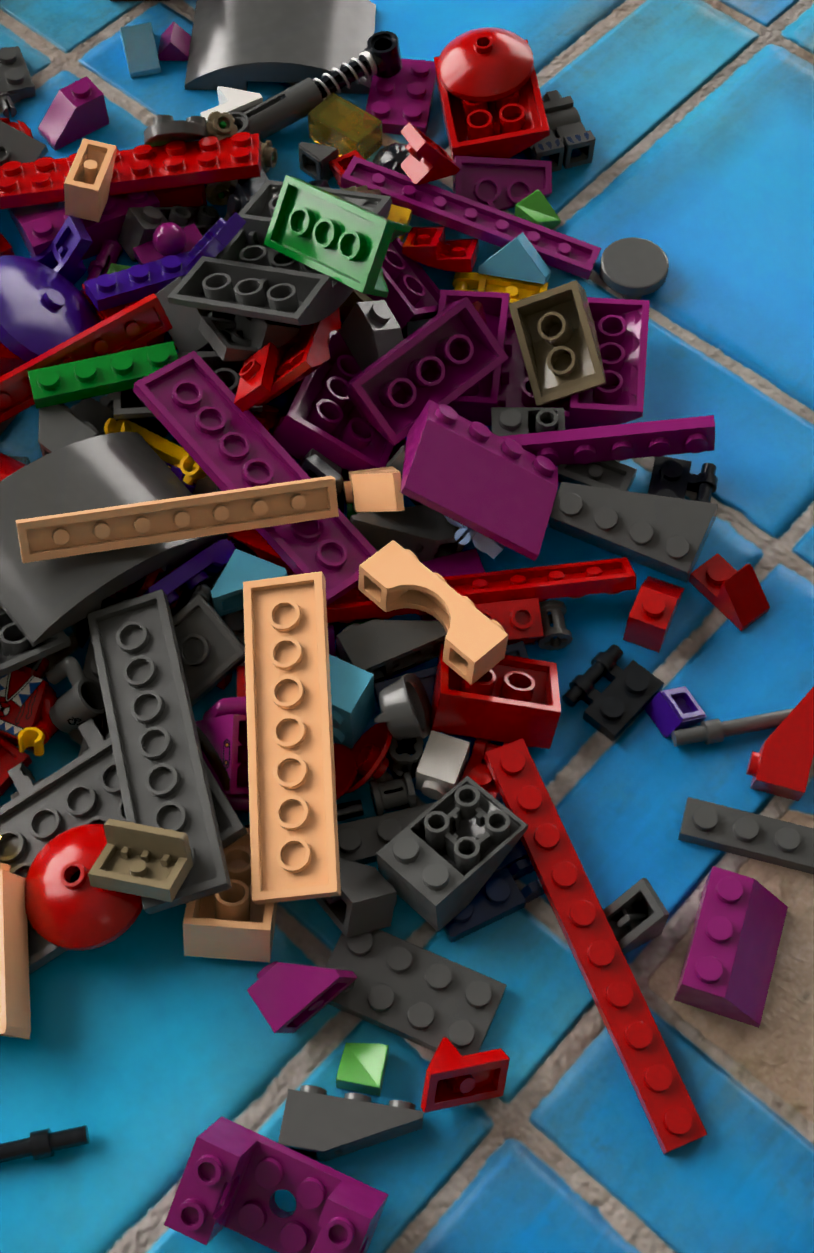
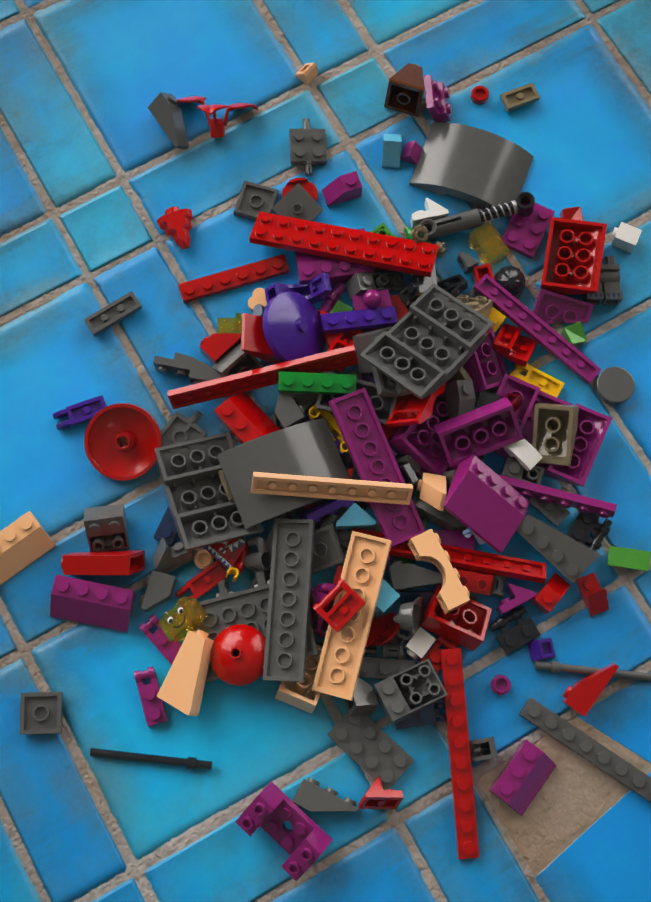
camera: 15 degrees right, 15 degrees up
light nougat slope [64,138,117,222] -> none
dark tan bracket [88,819,193,902] -> none
dark grey tile [144,115,209,147] -> none
dark purple plate [184,212,246,272] -> none
red plate [234,342,279,412] -> none
magenta slope [247,961,357,1033] -> none
green plate [264,175,412,298] -> none
bright green slope [336,1043,389,1096] -> none
red slope [400,122,460,185] -> none
red dish [437,27,534,102] -> none
medium azure slope [478,232,551,284] -> none
none -> red plate [313,577,367,633]
none -> magenta plate [491,675,511,695]
none -> magenta slope [496,583,537,616]
none -> white slope [503,439,543,471]
none -> bright green slope [607,546,651,572]
none -> white brick [611,222,642,253]

